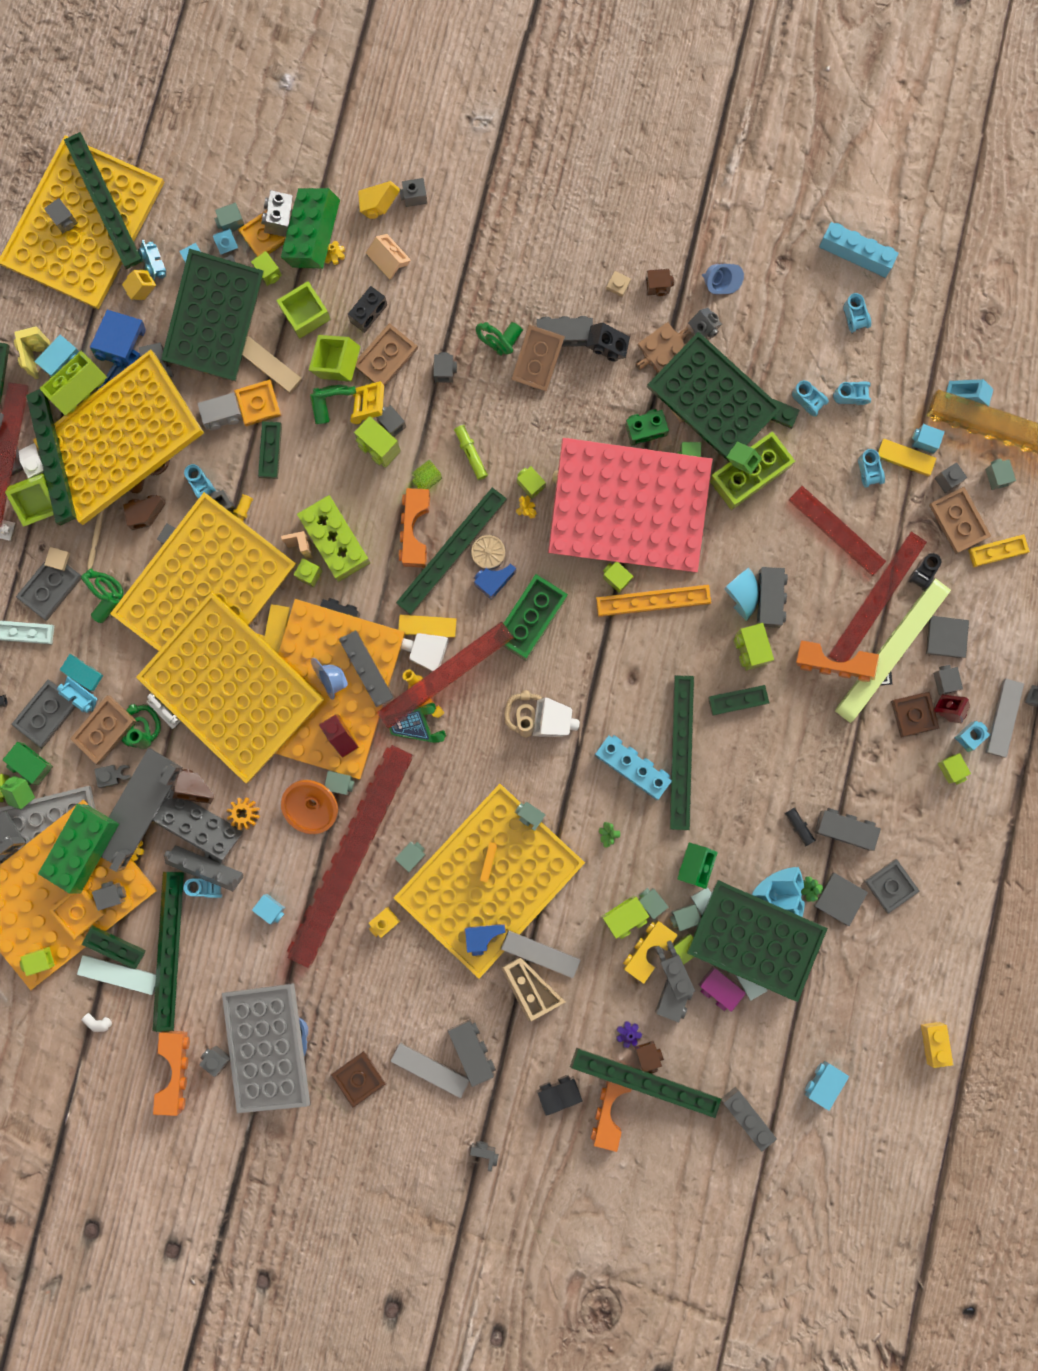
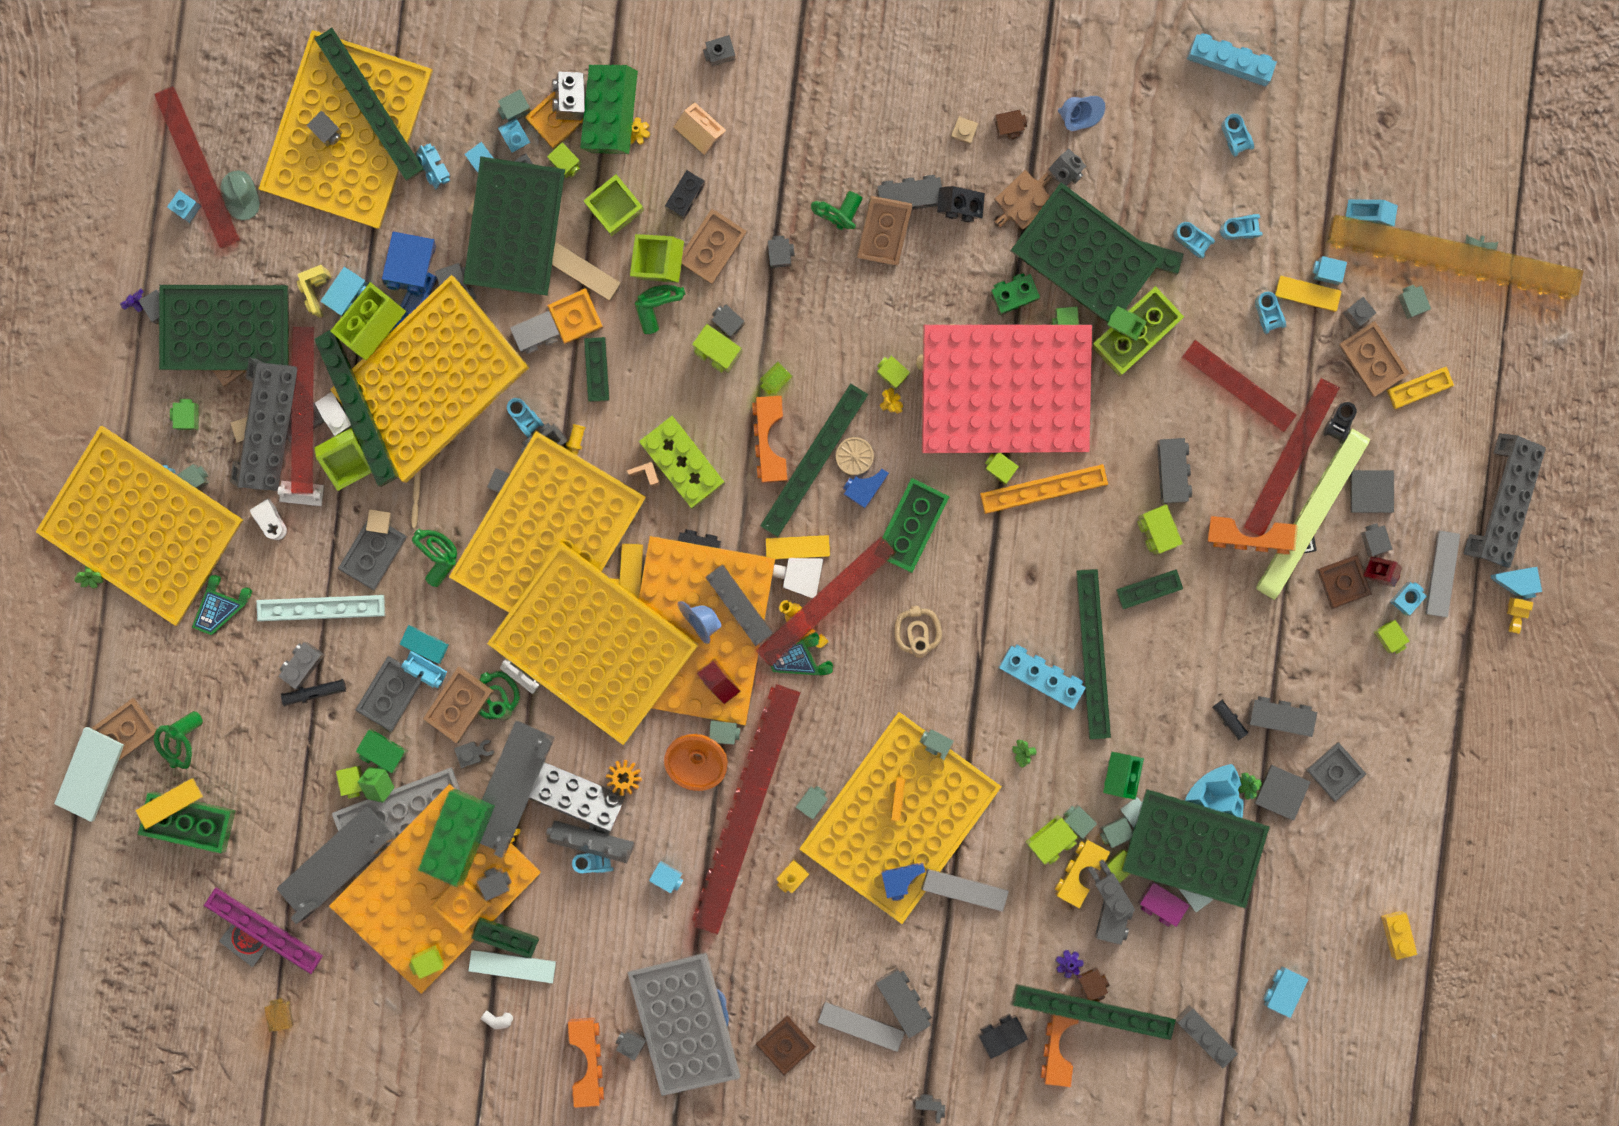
camera: 10 degrees left, 5 degrees up
yellow brick [122,270,156,300] -> none
reddish brown slope [123,495,166,530] -> none
dark green plate [152,872,184,1032] -> none
slope [172,769,214,804] -> none
lime brick [294,558,323,588] -> none
yellow plate [350,381,384,424] -> none
yellow slope [358,181,400,219] -> none
lime pin [454,425,488,480] -> none
tan wedge [500,958,566,1021] -> none
white torso [533,698,579,737] -> none
medium azure brick [724,568,759,621] -> none

